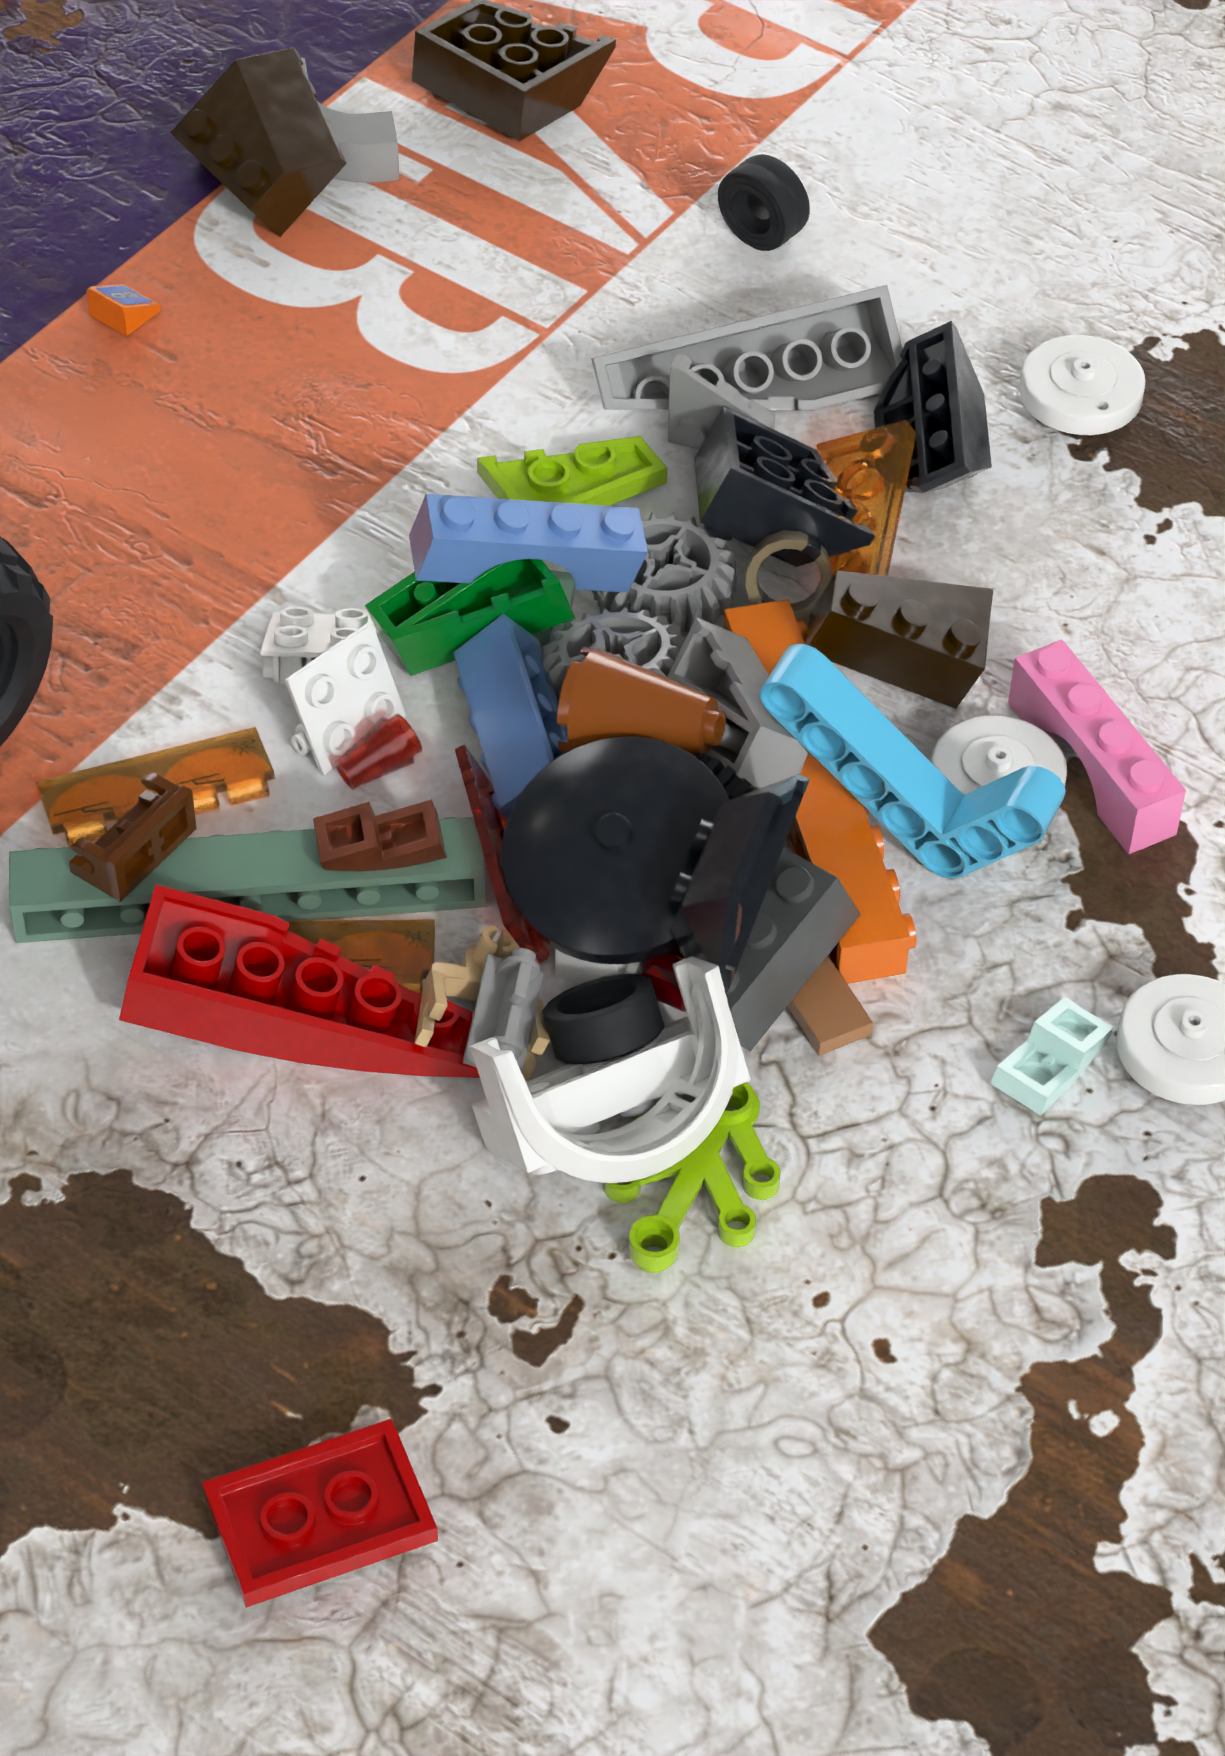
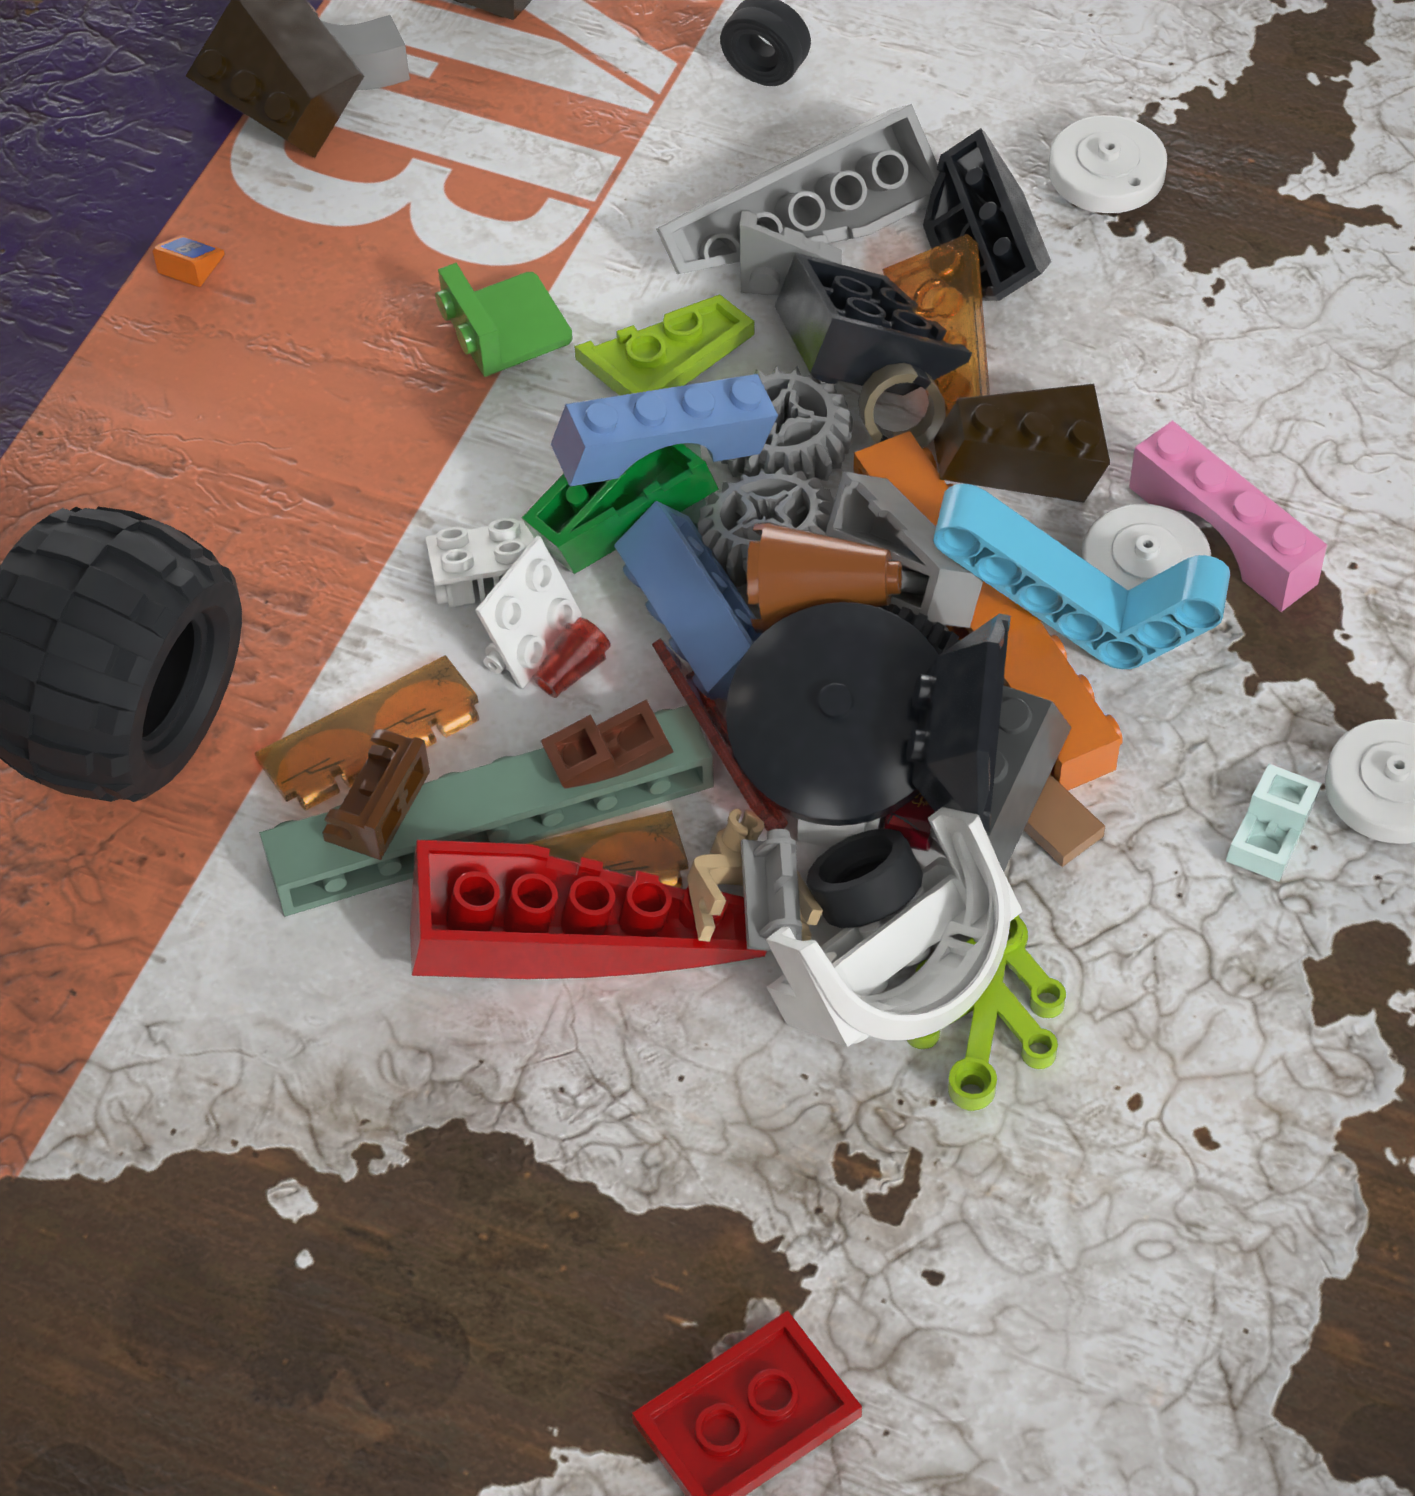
camera: 10 degrees left, 5 degrees up
none -> bright green bracket [435,263,573,377]

